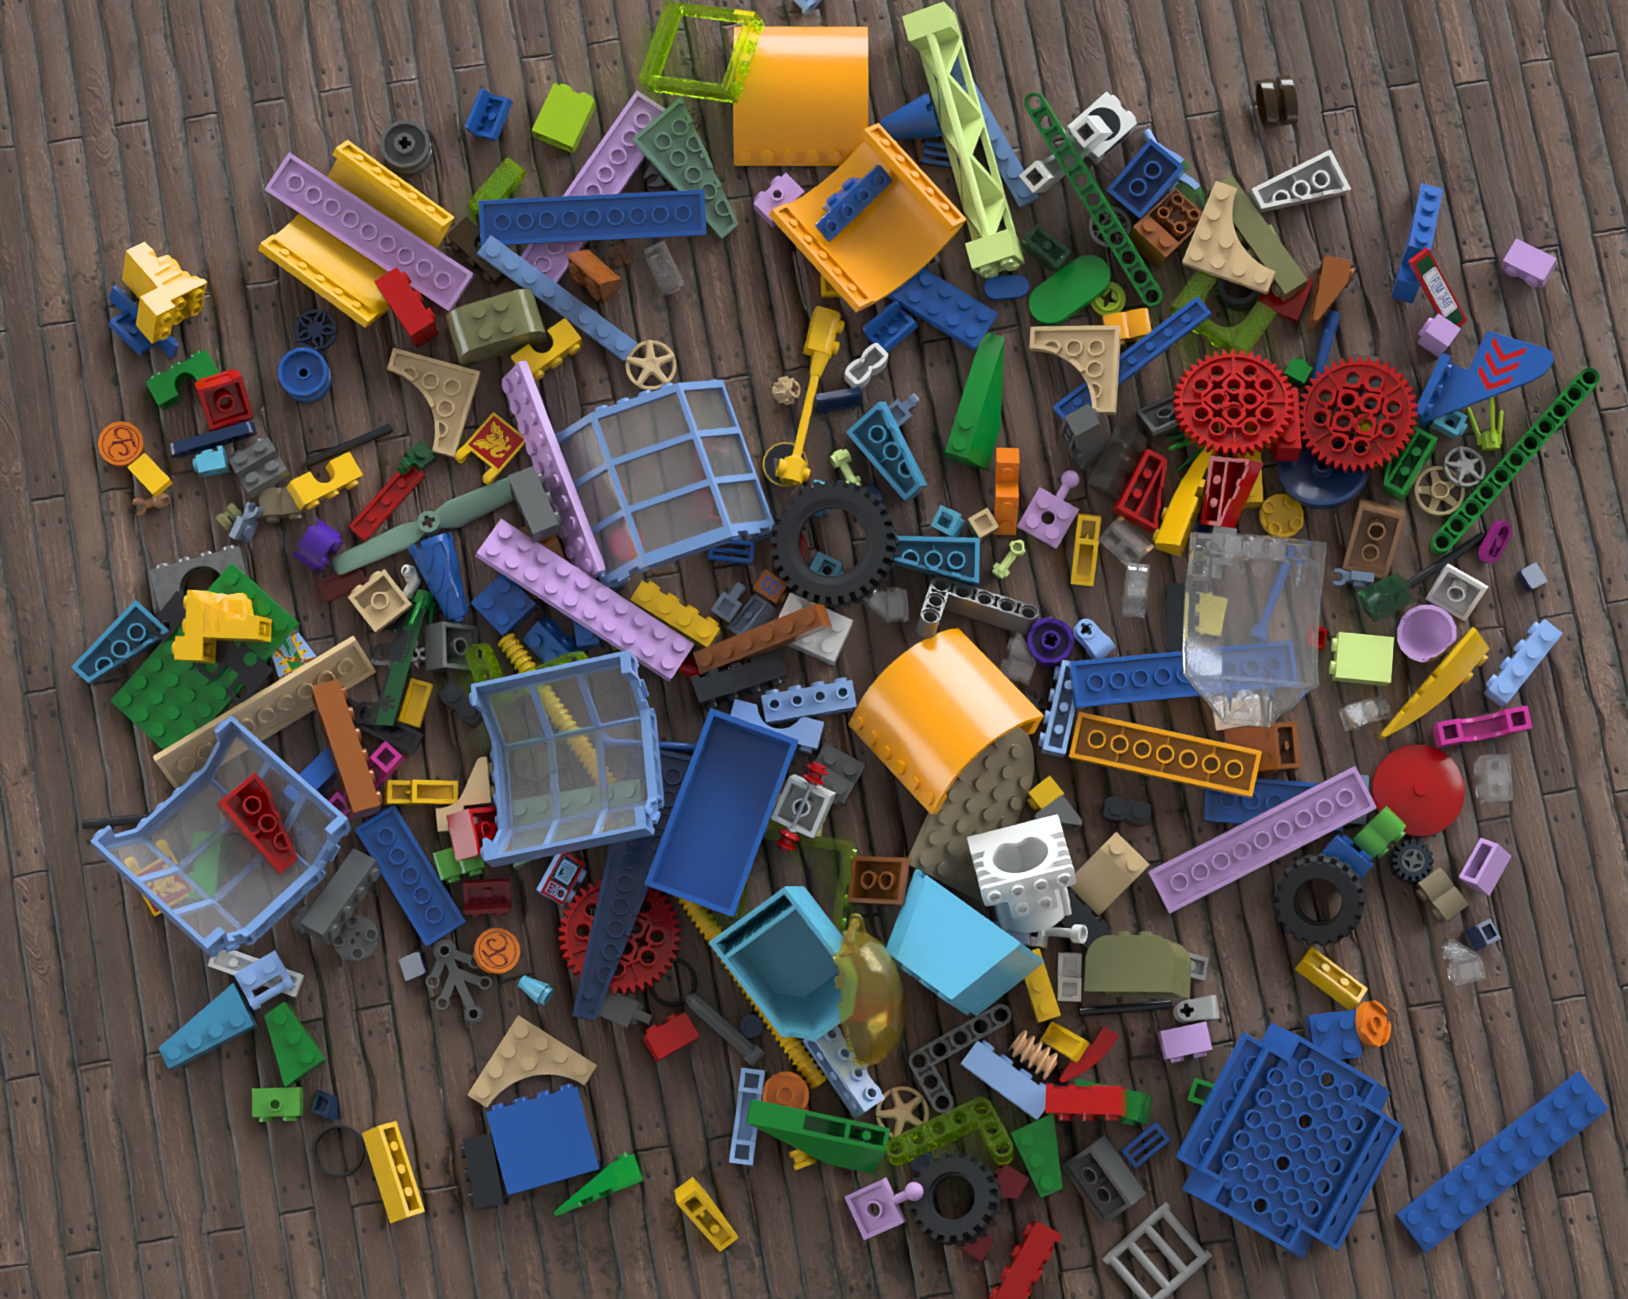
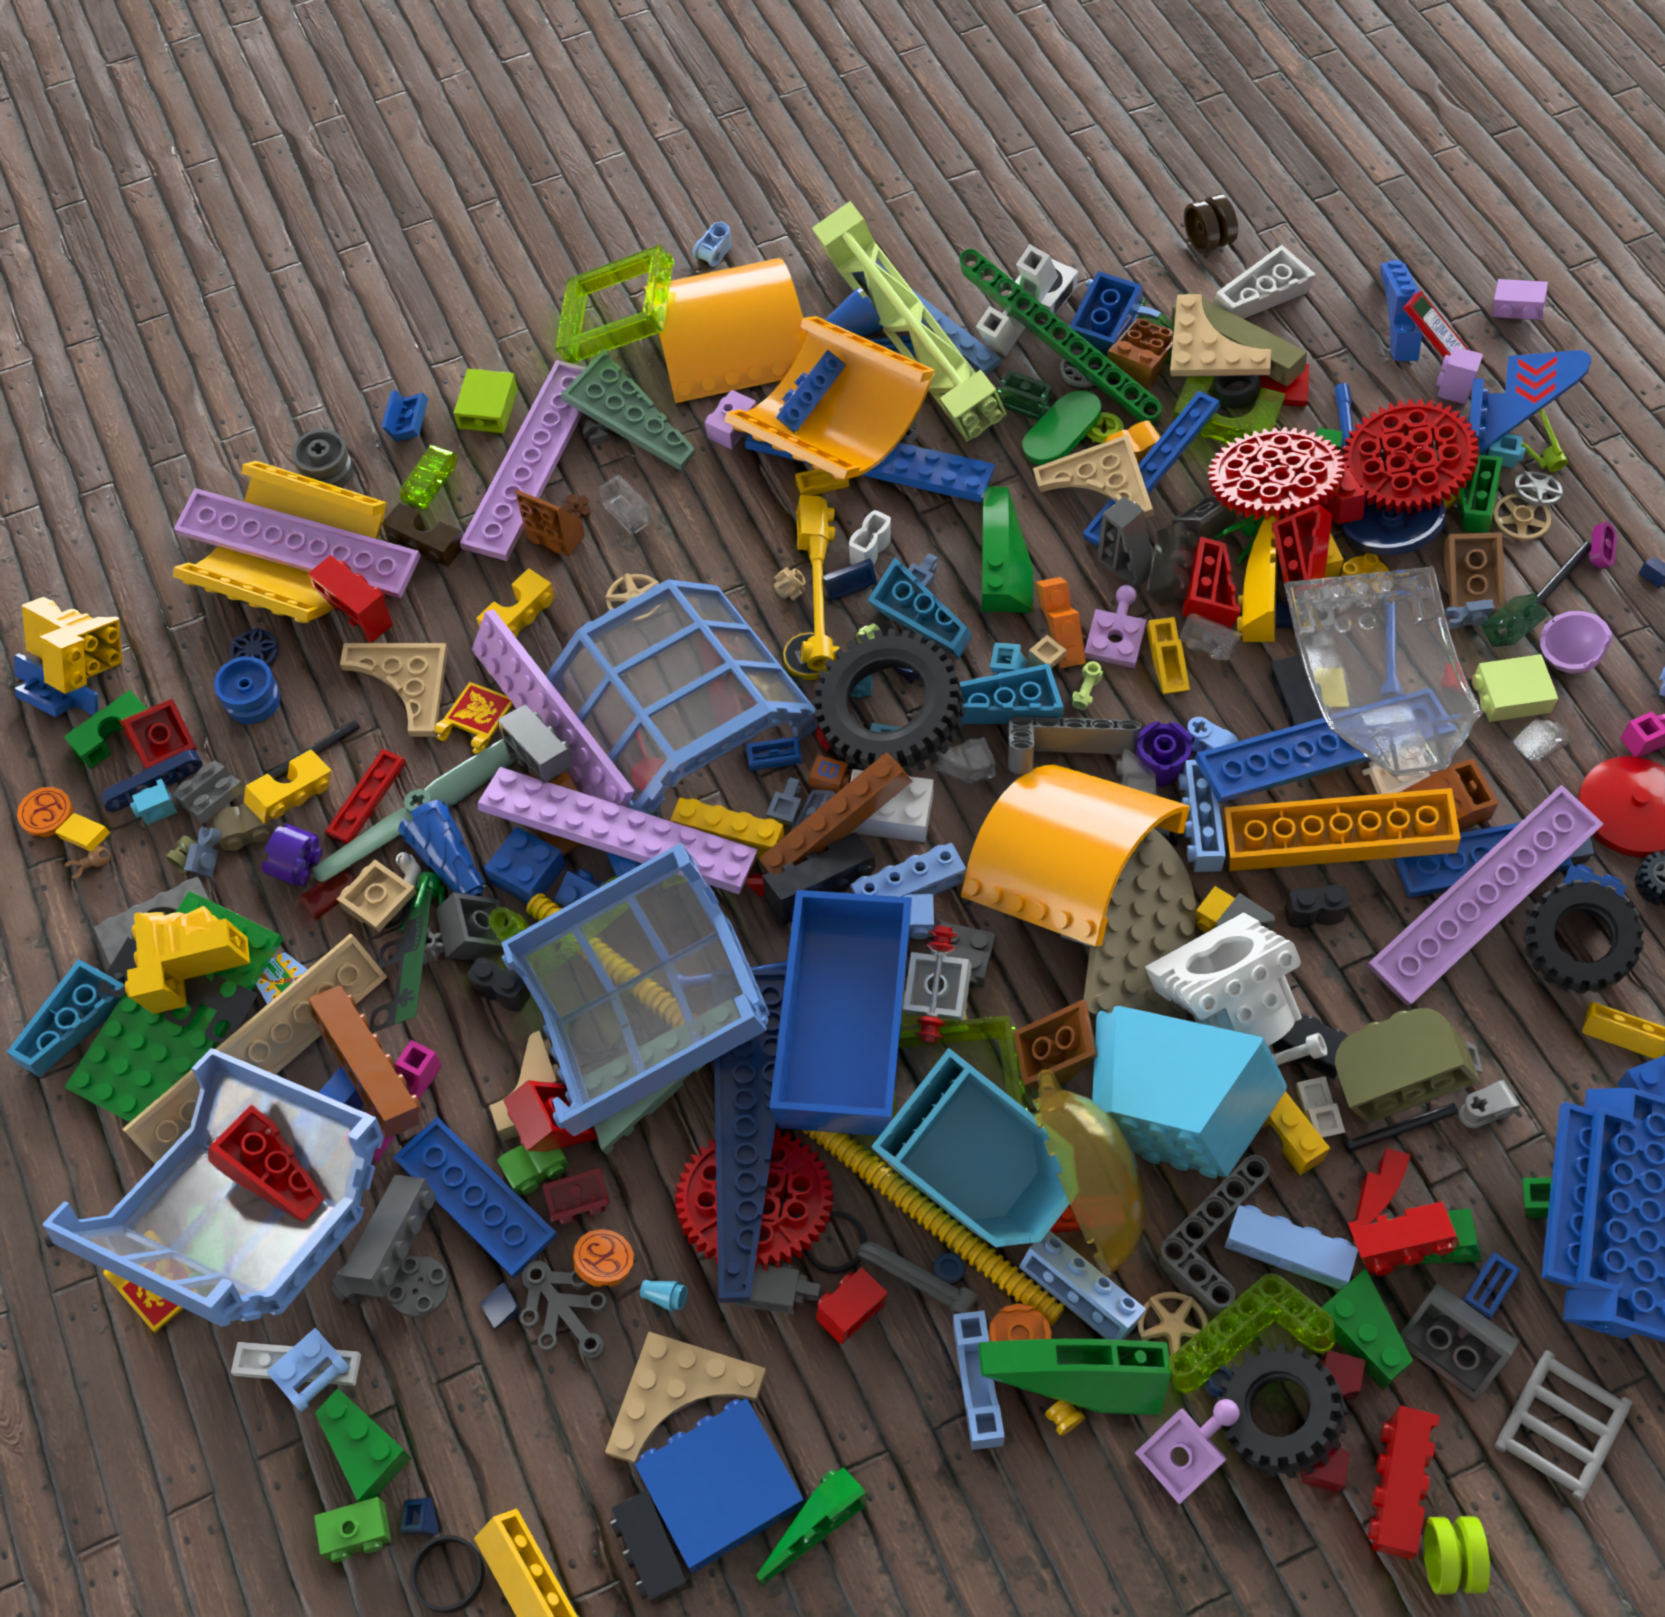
camera: 10 degrees left, 20 degrees down
dark azure wedge [159,983,258,1070] -> none
black plate [346,698,424,756] -> none
yellow slope [384,780,458,806] -> none
dark green plate [397,440,437,476] -> none
yellow tile [397,678,434,729] -> none
olive brick [446,289,548,367] -> none
medium blue plate [477,235,637,362] -> none
blue plate [478,189,707,246] -> none
slope [536,853,588,907] -> none
yellow slope [674,1177,738,1252] -> none
blue bracket [863,300,918,353] -> none
blue tile [984,275,1029,301] -> none
light nougat piece [1007,1030,1058,1080] -> none
yellow tile [1040,1021,1089,1063] -> none
tan slope [1070,832,1150,916] -> none
clear slope [1121,563,1150,618] -> none
lavender brick [1158,1022,1212,1063] -> none
dark orange slope [1306,255,1354,333] -> none
bright green brick [1352,806,1406,859] -> none
yellow wedge [1377,627,1490,740] -> none
white slope [1425,564,1488,622] -> none
green beam [1428,367,1600,556] -> none

